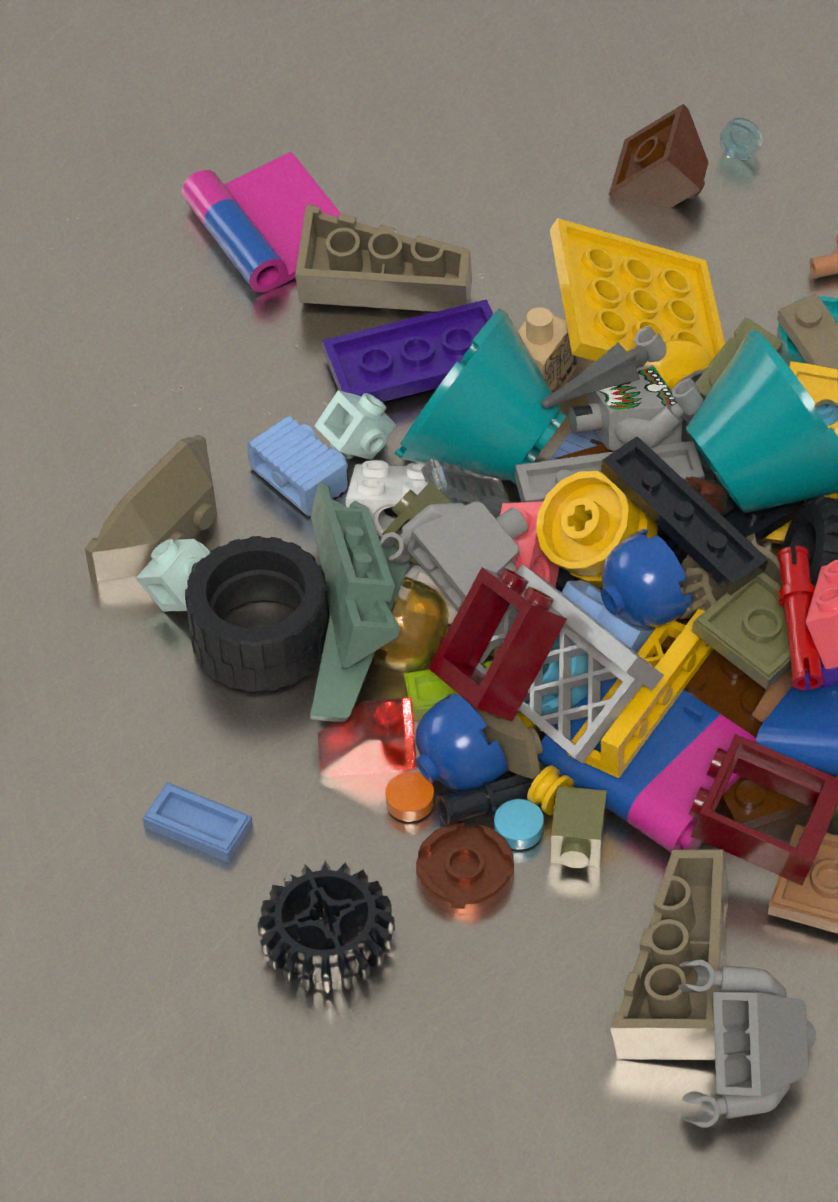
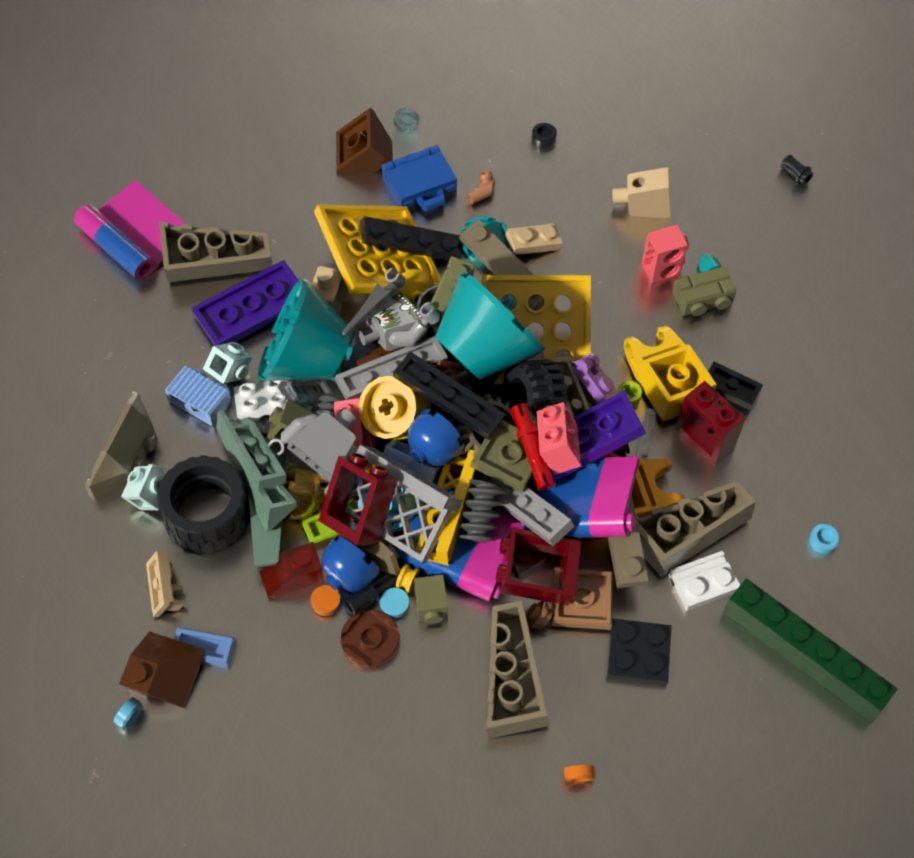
camera: 20 degrees left, 10 degrees up
black gear [258,861,395,993] -> none
light grey torso [678,960,816,1128] -> none
none -> medium azure tile [114,697,143,729]
none -> reddish brown slope [119,631,206,708]
none -> tan plate [146,550,185,617]
none -> black plate [360,216,462,260]
none -> blue piece [382,145,457,211]
none -> dark grey piece [458,479,505,543]
none -> light grey plate [479,474,574,546]
none -> medium nougat plate [526,601,553,630]
none -> orange tile [564,765,596,783]

